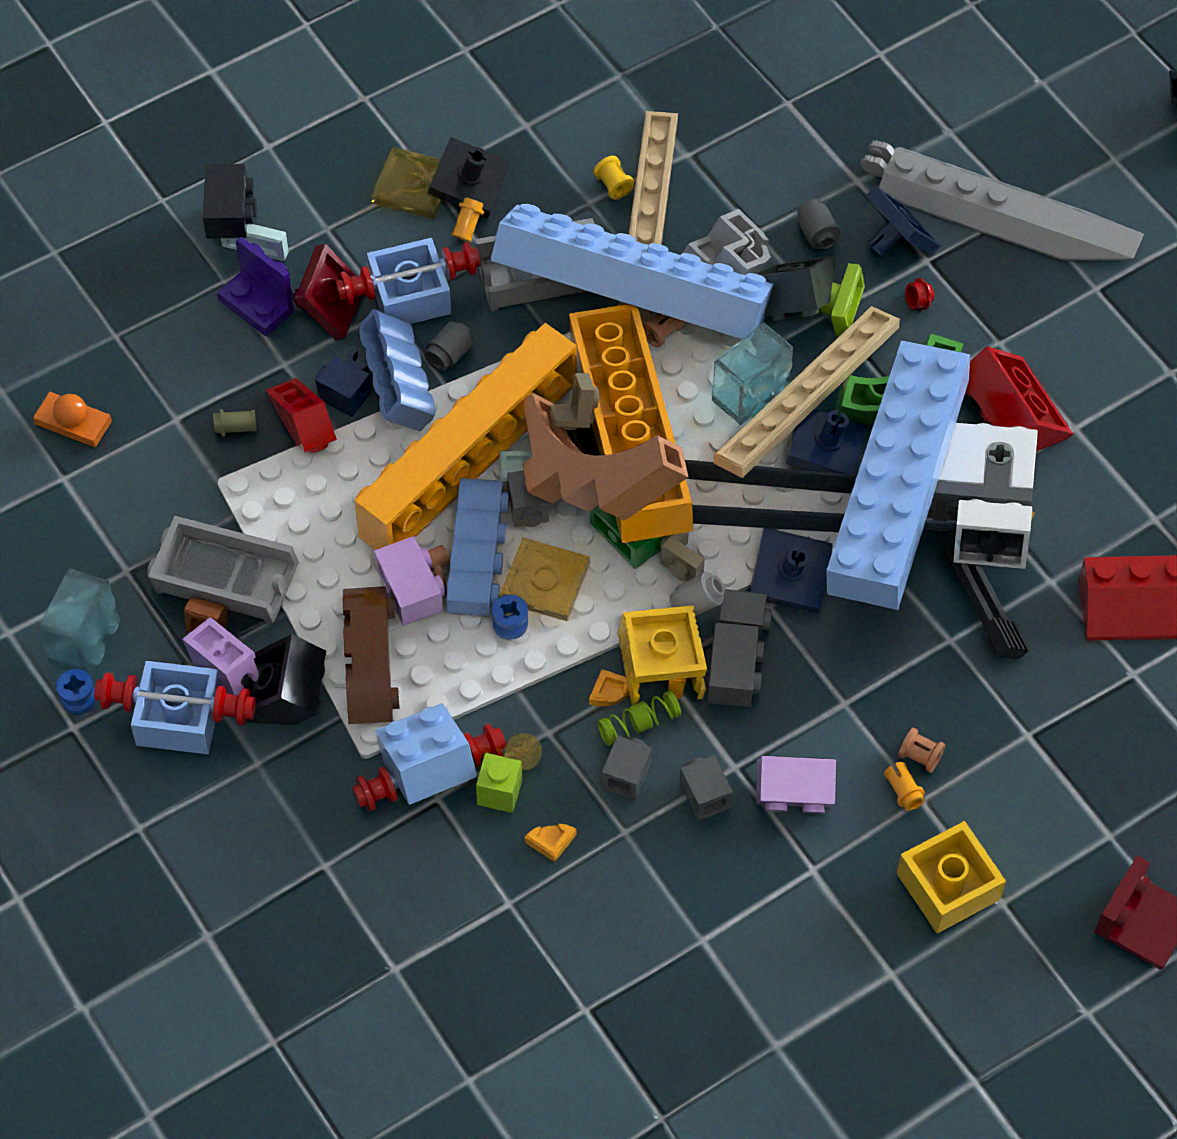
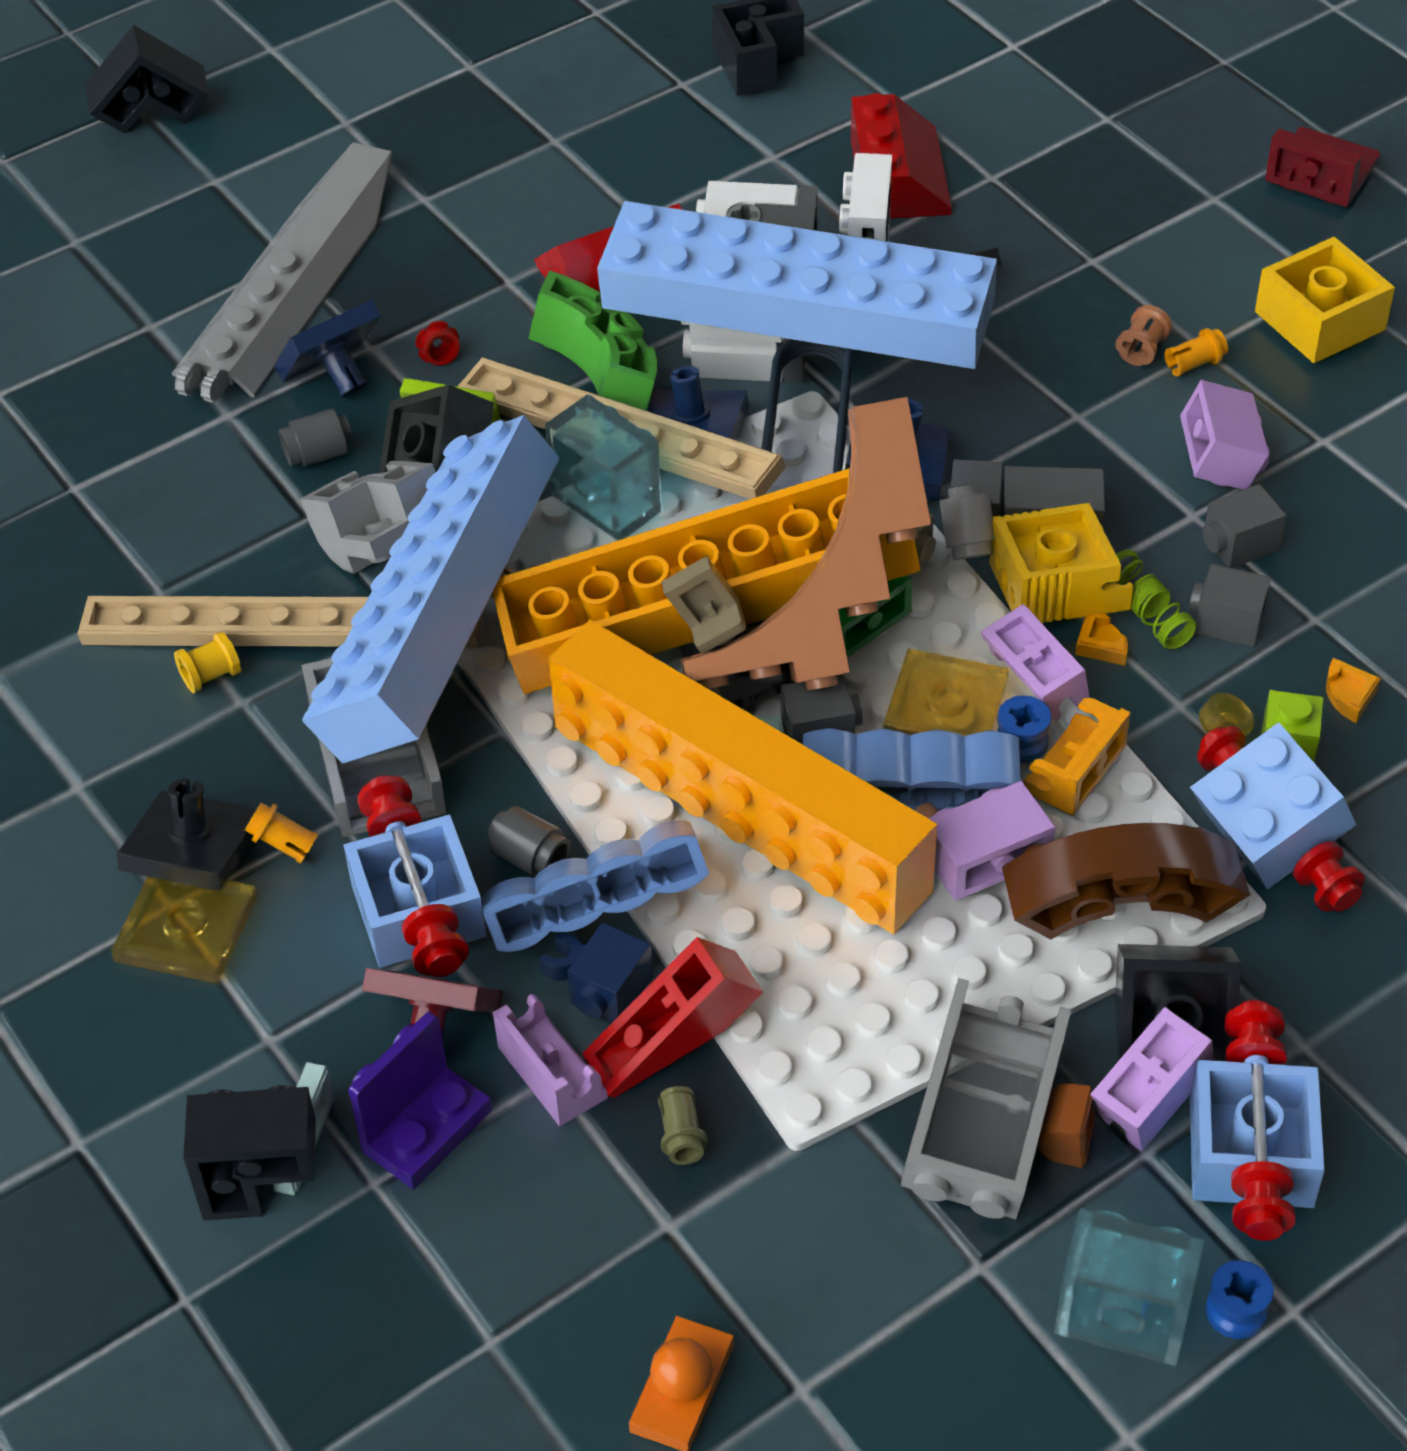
camera: 90 degrees left, 10 degrees down
none -> lavender hinge [493,994,608,1127]
none -> lavender hinge [981,604,1090,721]
none -> light orange hinge [1022,698,1131,816]

